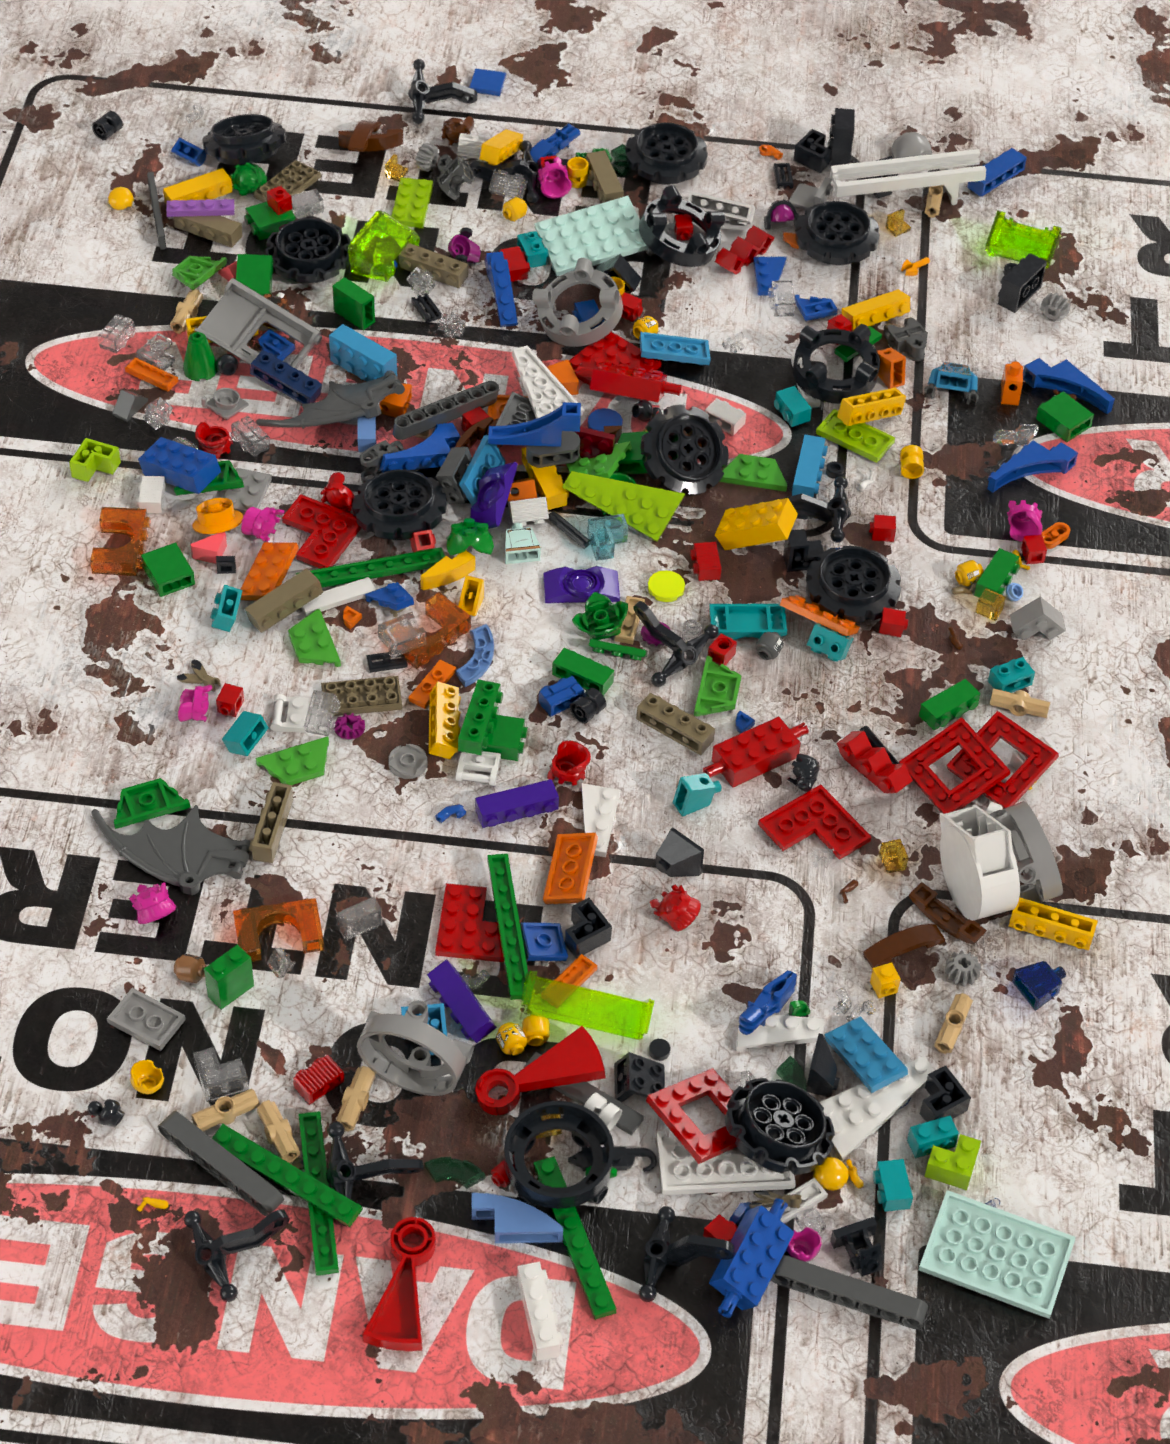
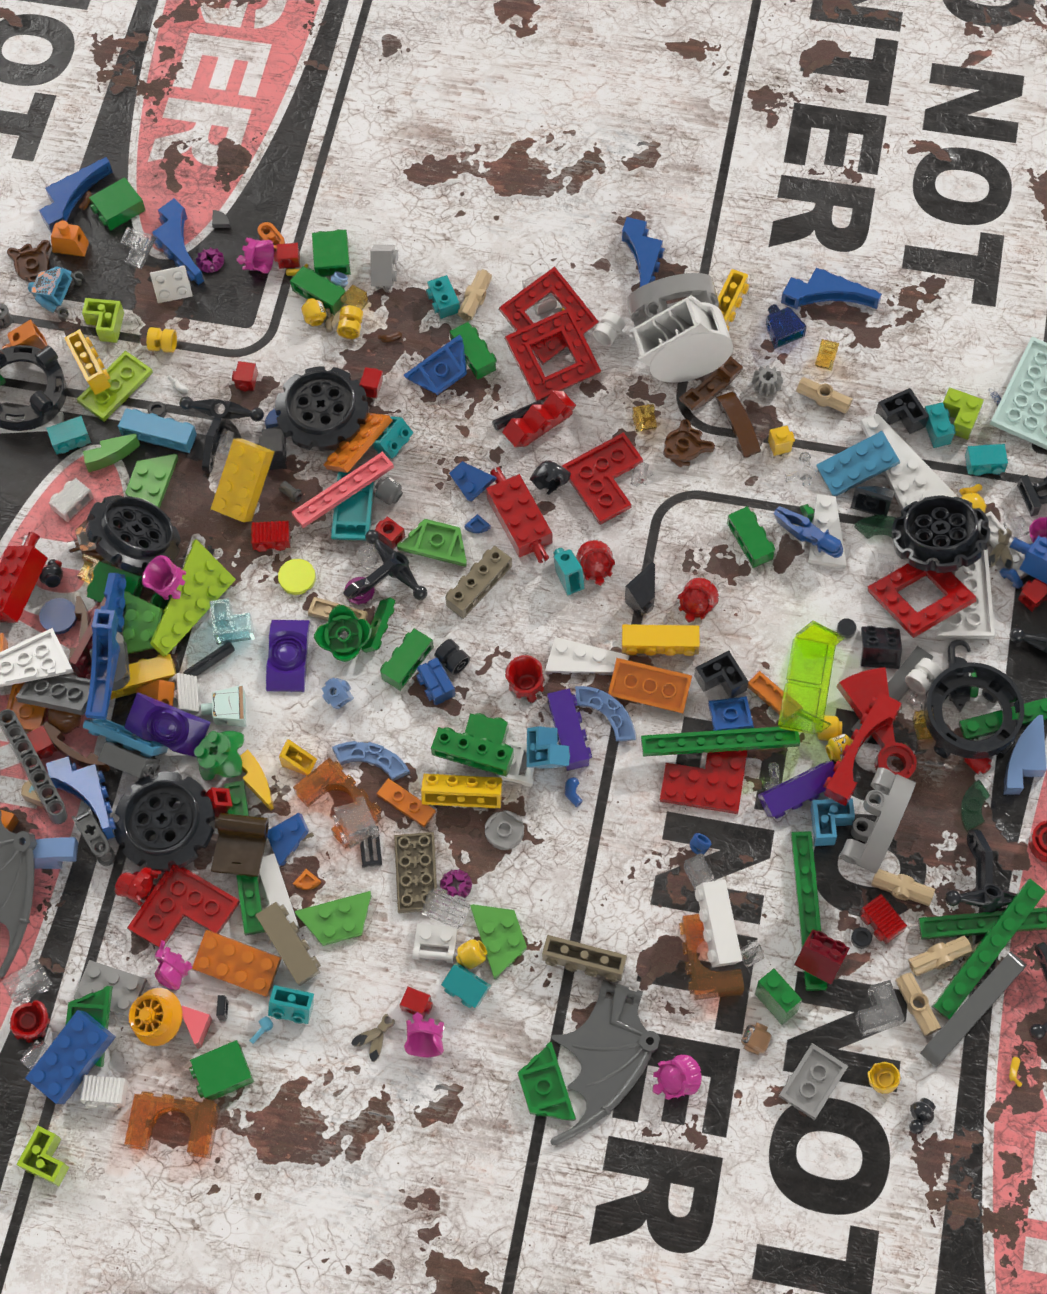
camera: 80 degrees left, 15 degrees up
none -> reddish brown tile [7,240,51,283]
none -> lime brick [82,298,124,343]
none -> bright green slope [83,433,140,472]
none -> blue wing [101,573,126,632]
none -> dark pink hair [142,555,186,600]
none -> white hinge [150,266,193,303]
none -> magenta gear [196,247,224,273]
none -> dark brown door [211,813,269,877]
none -> dark grey tile [212,210,230,228]
none -> clear tile [217,430,237,455]
none -> medium azure hand [249,1016,273,1044]
none -> dark grey pin [279,481,303,502]
none -> coral plate [292,452,394,528]
none -> green brick [312,229,351,277]
none -> medium blue brick [321,678,354,709]
none -> yellow wheel [337,305,363,339]
none -> blue wing [404,334,467,395]
none -> blue wing [449,461,497,502]
none -> yellow head [456,939,487,969]
none -> dark azure brick [526,726,570,769]
none -> medium blue tile [575,686,636,742]
none -> red hair [576,540,615,586]
none -> blue arch [622,217,665,288]
none -> yellow brick [622,624,700,656]
none -> reddish brown tile [663,419,715,461]
none -> blue tile [690,833,711,856]
none -> white brick [695,880,742,968]
none -> green brick [727,506,775,568]
none -> blue arch [781,267,882,309]
none -> green plate [791,831,827,991]
none -> dark red slope [794,929,850,984]
none -> clear yellow panel [815,339,839,371]
none -> red arch [823,692,902,806]
none -> black tile [851,927,872,949]

